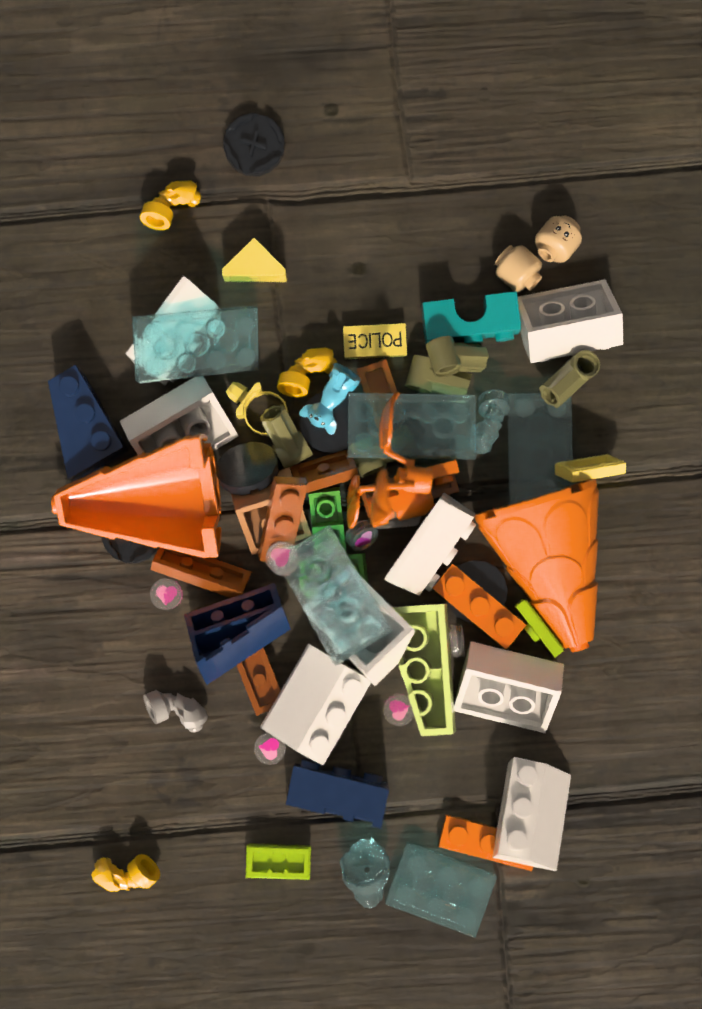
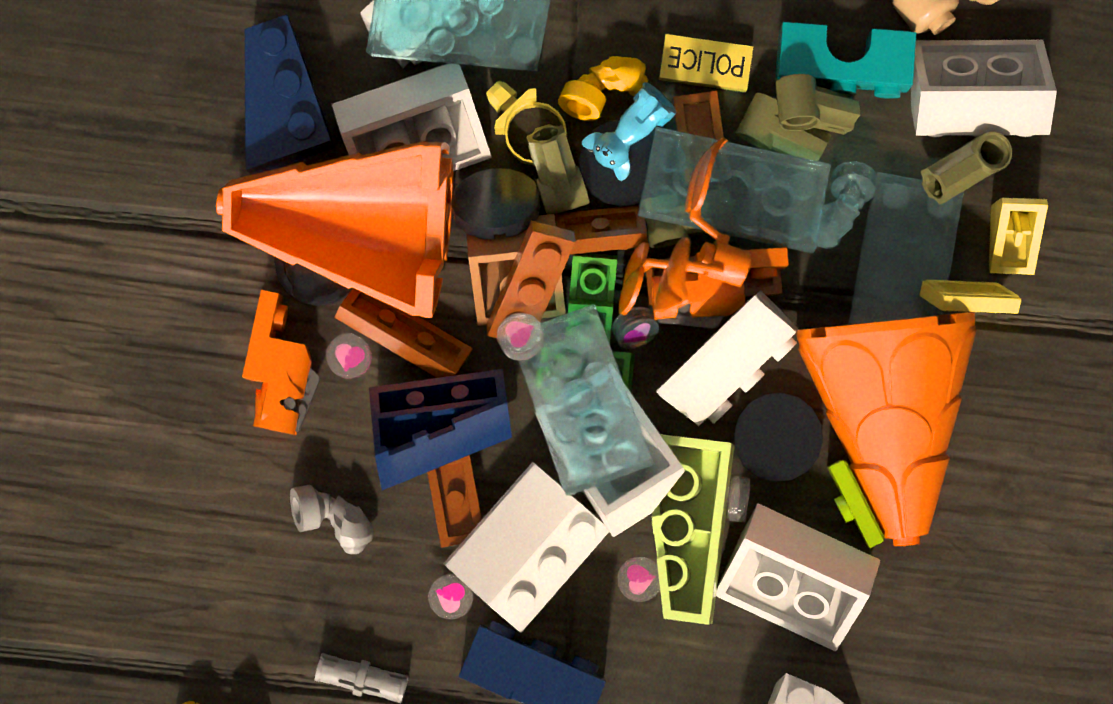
camera: 10 degrees right, 0 degrees up
orange plate [432,564,526,650] -> none
none -> orange plate [242,290,320,435]
none -> light grey pin [314,653,409,704]
none -> light yellow slope [989,198,1048,275]

